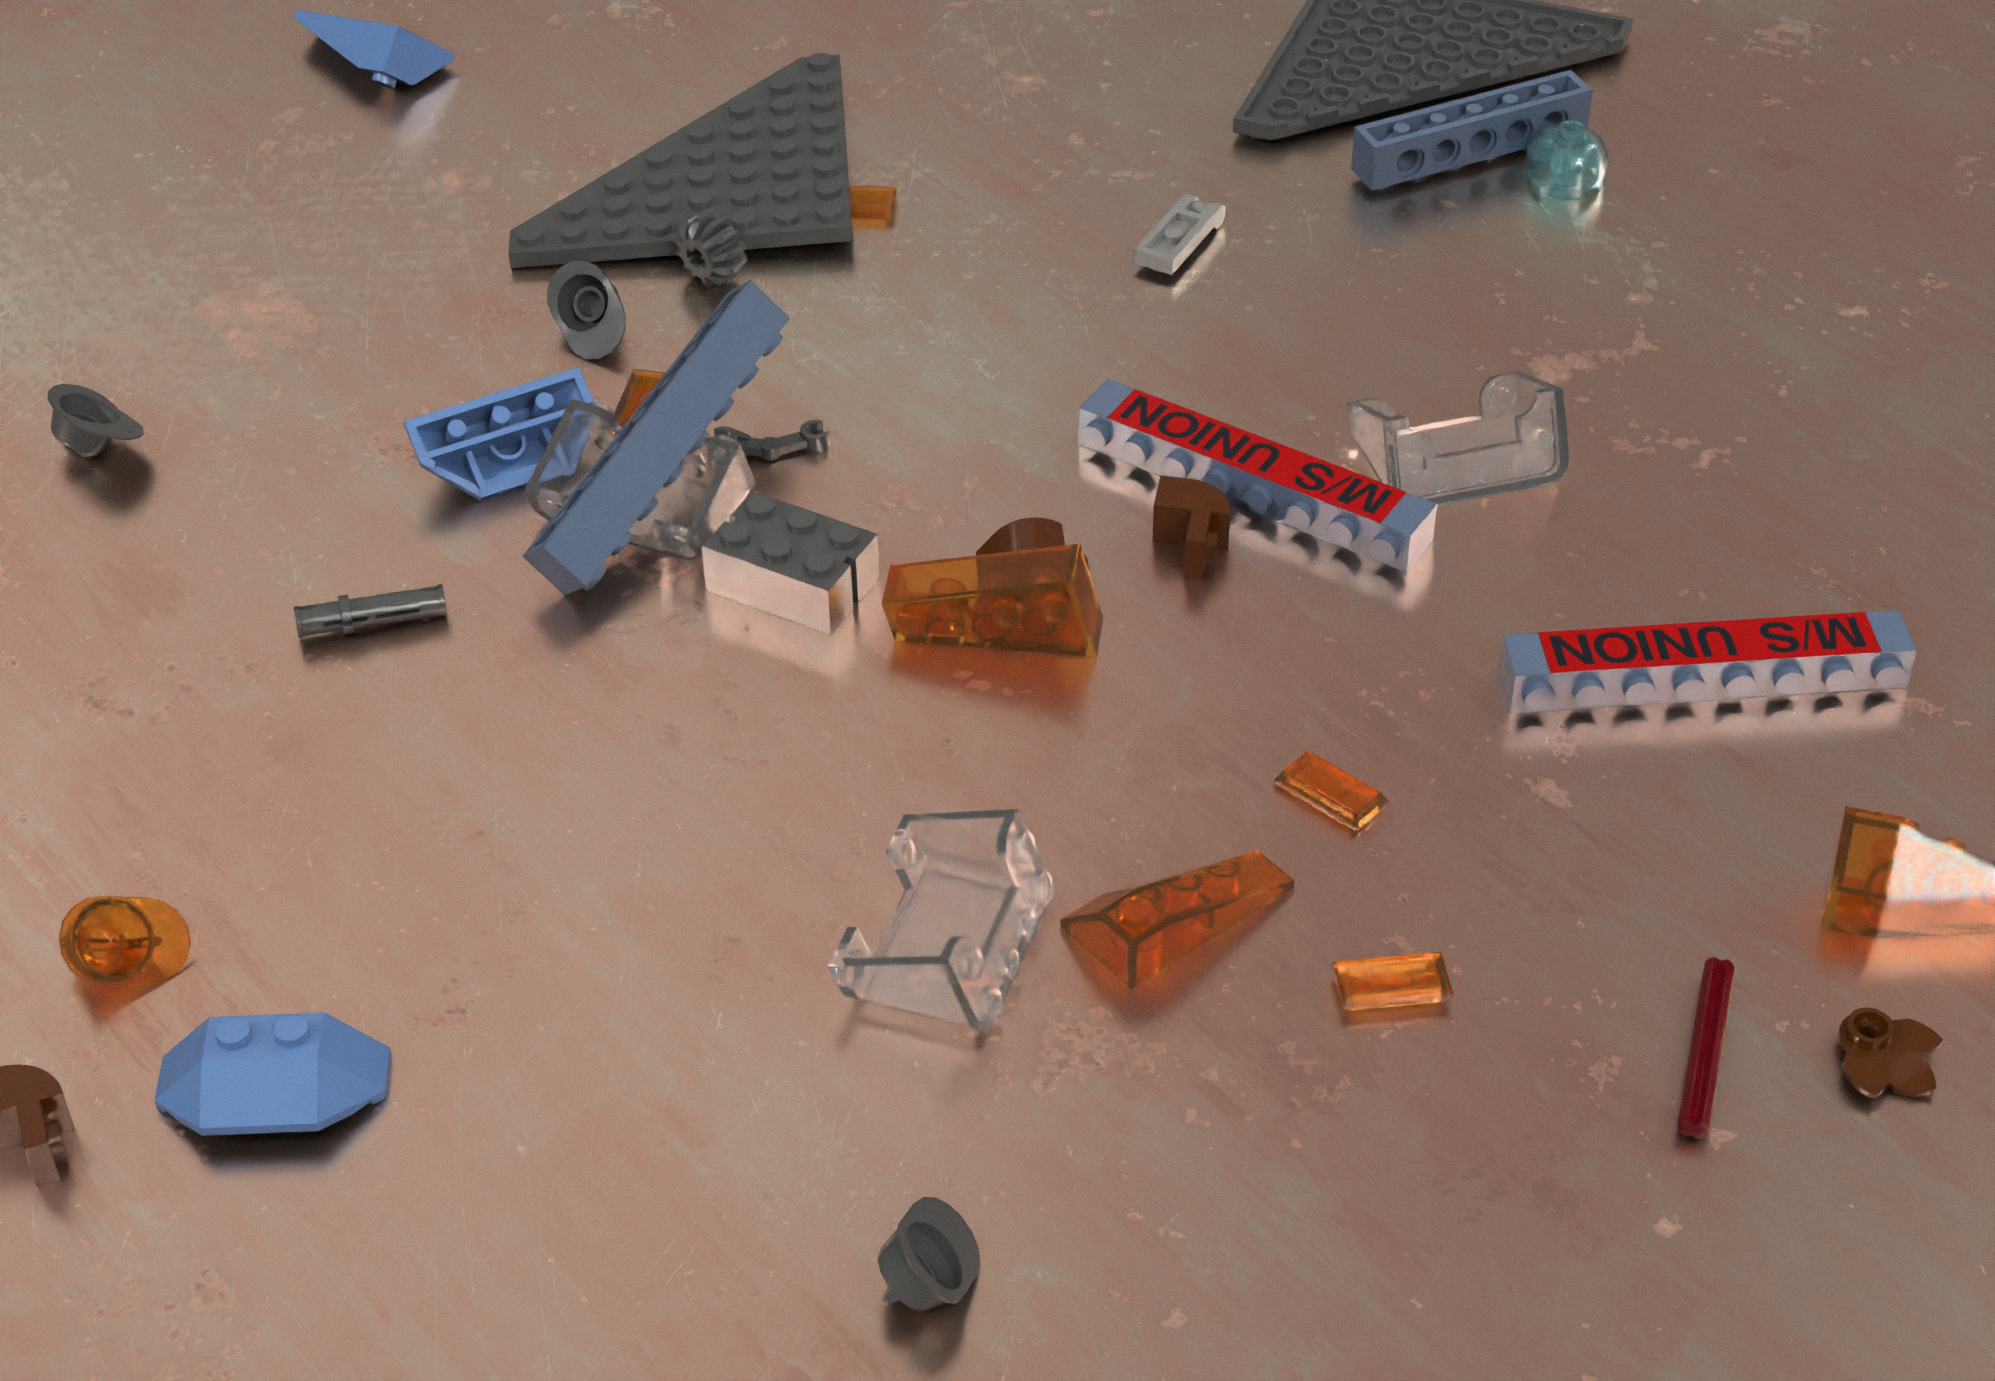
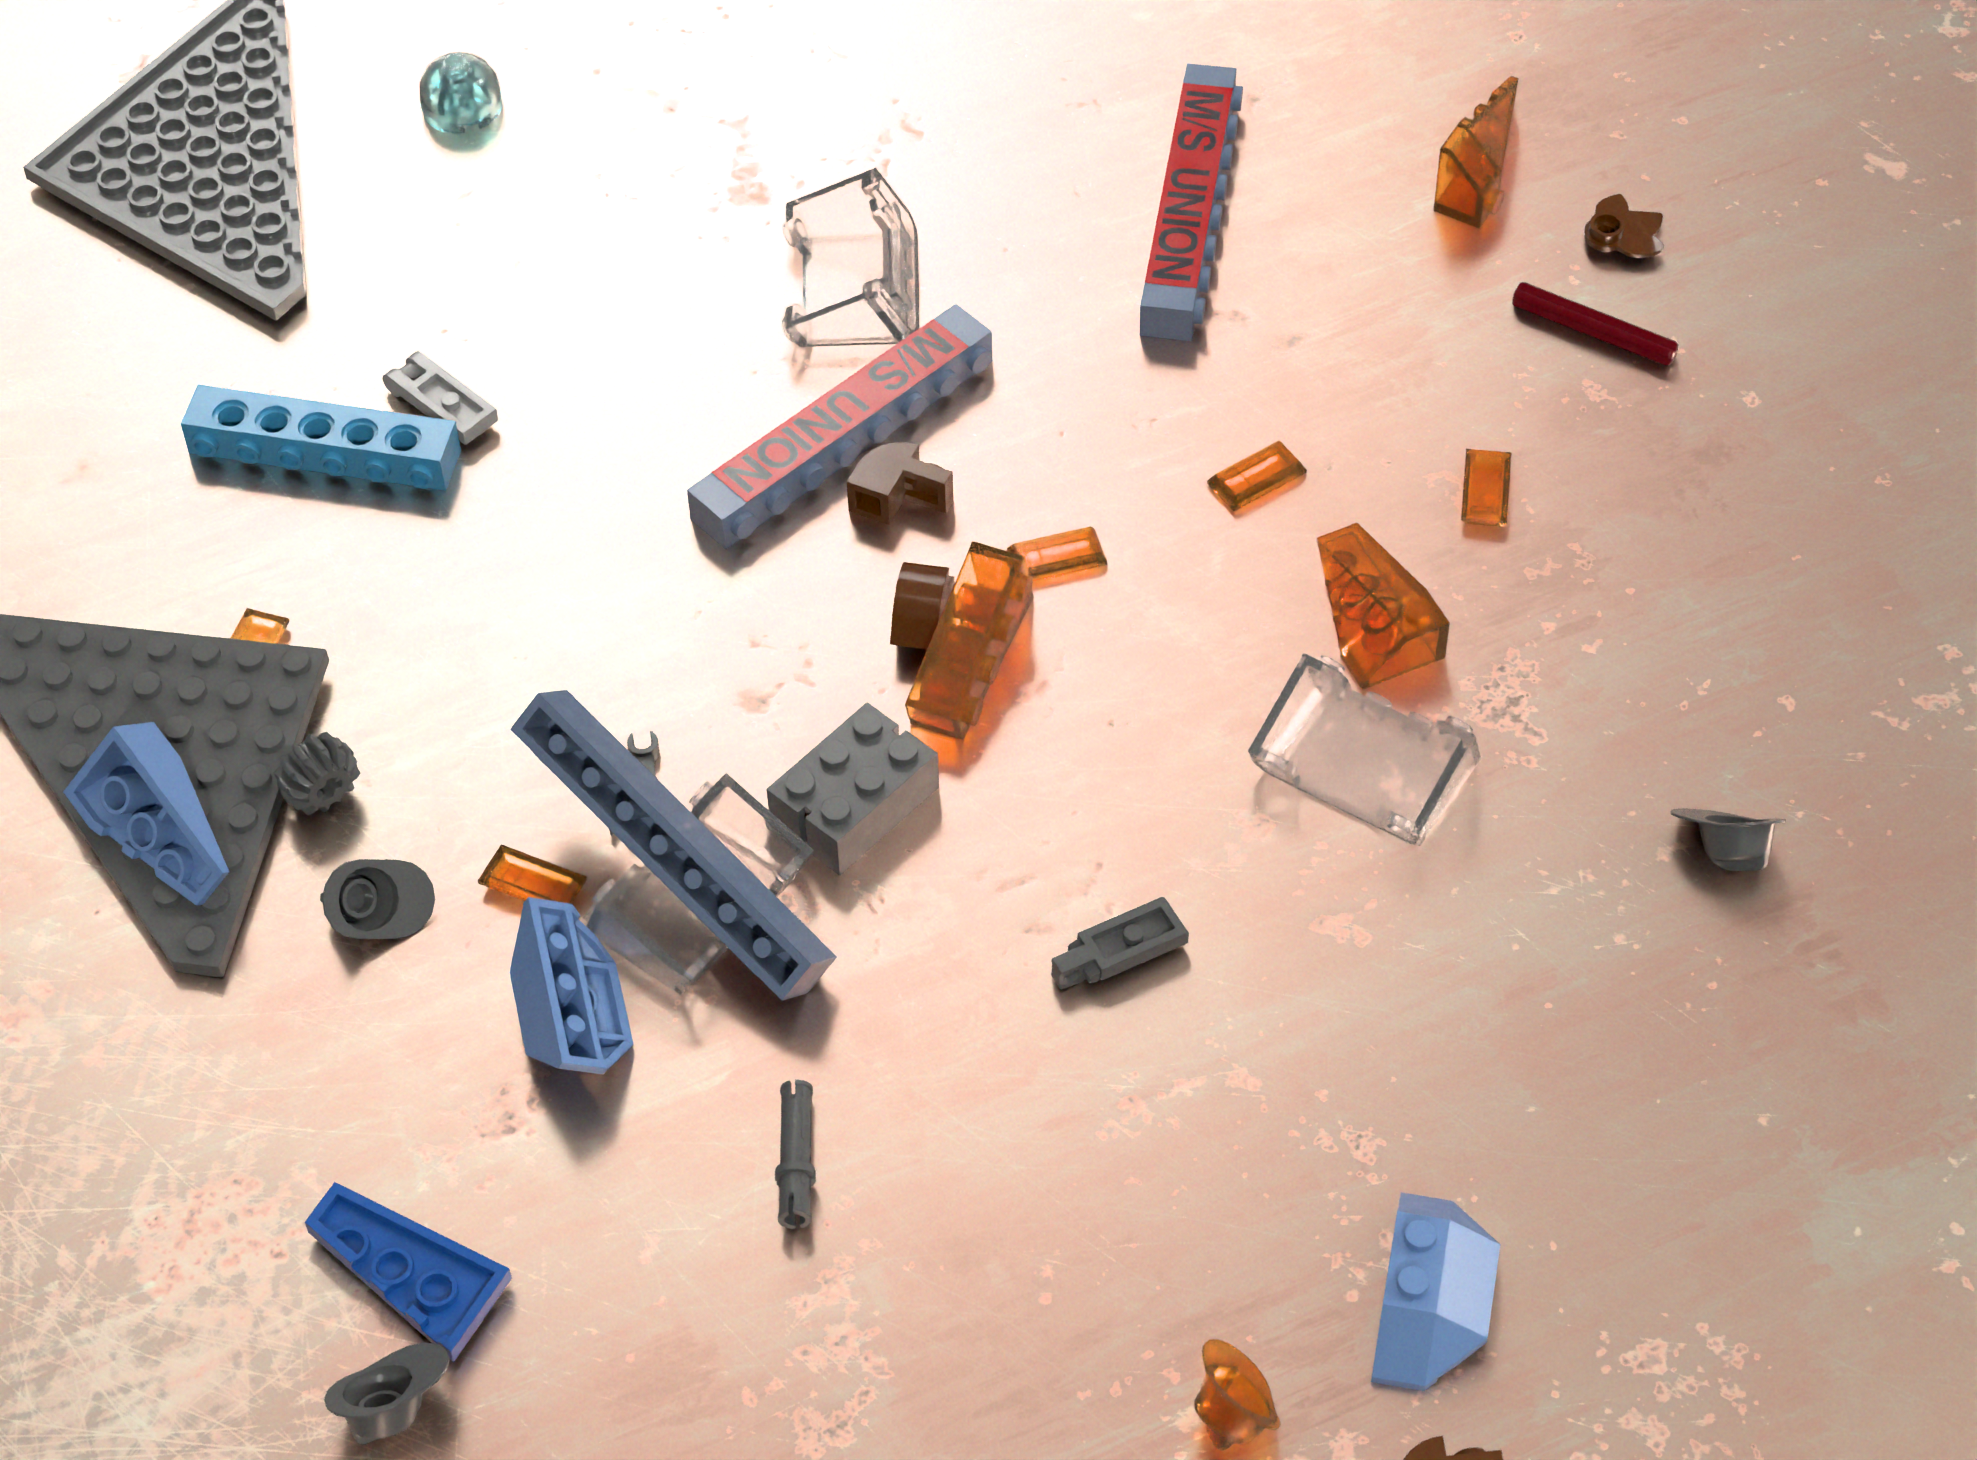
camera: 75 degrees left, 10 degrees up
sand blue brick [1351,70,1593,191] -> none
none -> medium blue wedge [63,722,229,906]
none -> dark azure brick [180,384,461,491]
none -> blue wing [305,1182,512,1362]
none -> clear orange tile [1007,526,1108,585]
none -> dark grey hinge [1051,897,1189,990]

